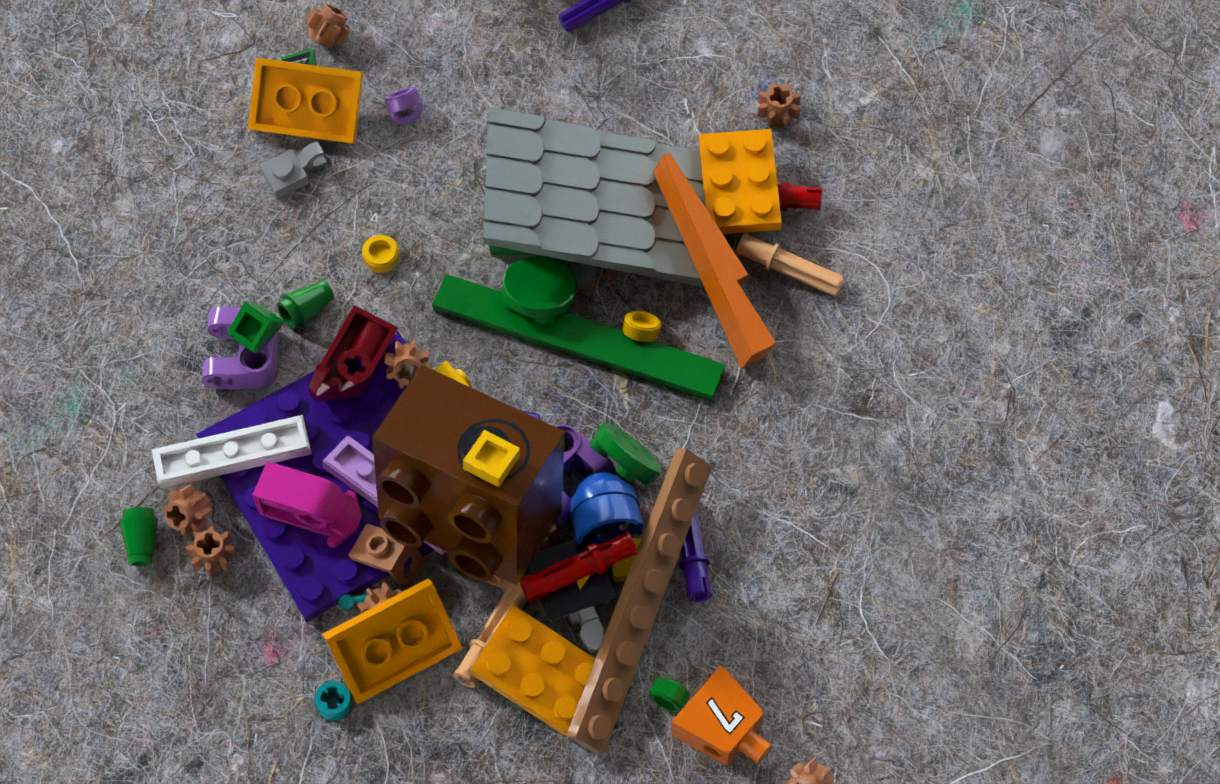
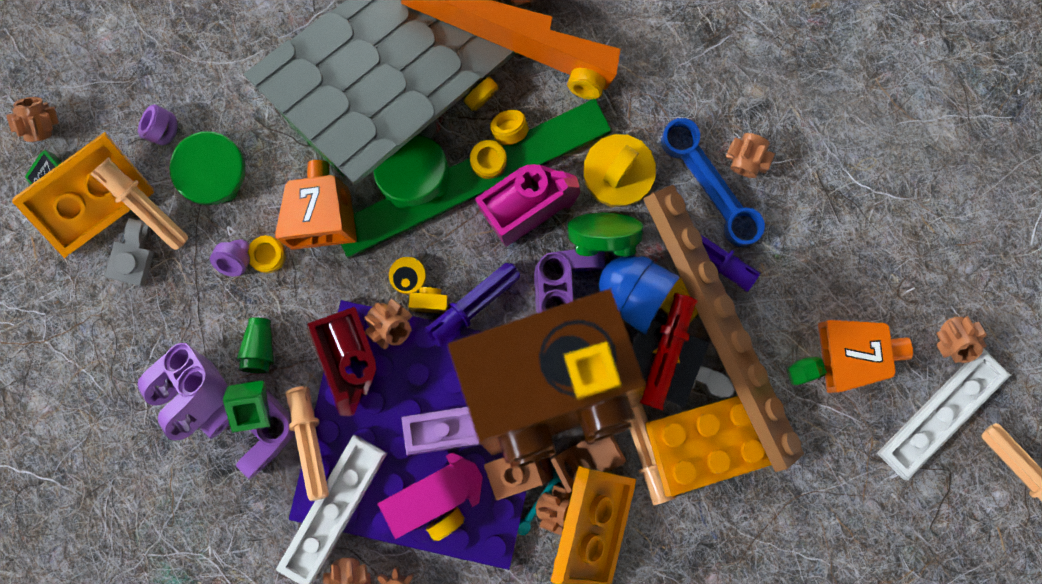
camera: 45 degrees left, 20 degrees up
none -> light nougat axle [91,157,188,250]
none -> medium lavender piece [137,343,228,440]
none -> green tile [169,131,246,205]
none -> medium lavender tile [210,239,250,276]
none -> orange torso [275,160,357,250]
none -> light nougat axle [285,386,329,501]
none -> yellow tile [389,257,427,295]
none -> yellow tile [426,506,465,541]
none -> yellow tile [464,76,499,111]
none -> yellow tile [470,140,507,179]
none -> dark pink piece [475,164,581,247]
none -> nougat bracket [551,436,626,494]
none -> yellow tile [567,68,606,100]
none -> yellow tile [583,134,656,207]
none -> blue piece [661,118,765,247]
none -> nougat gear [726,133,775,178]

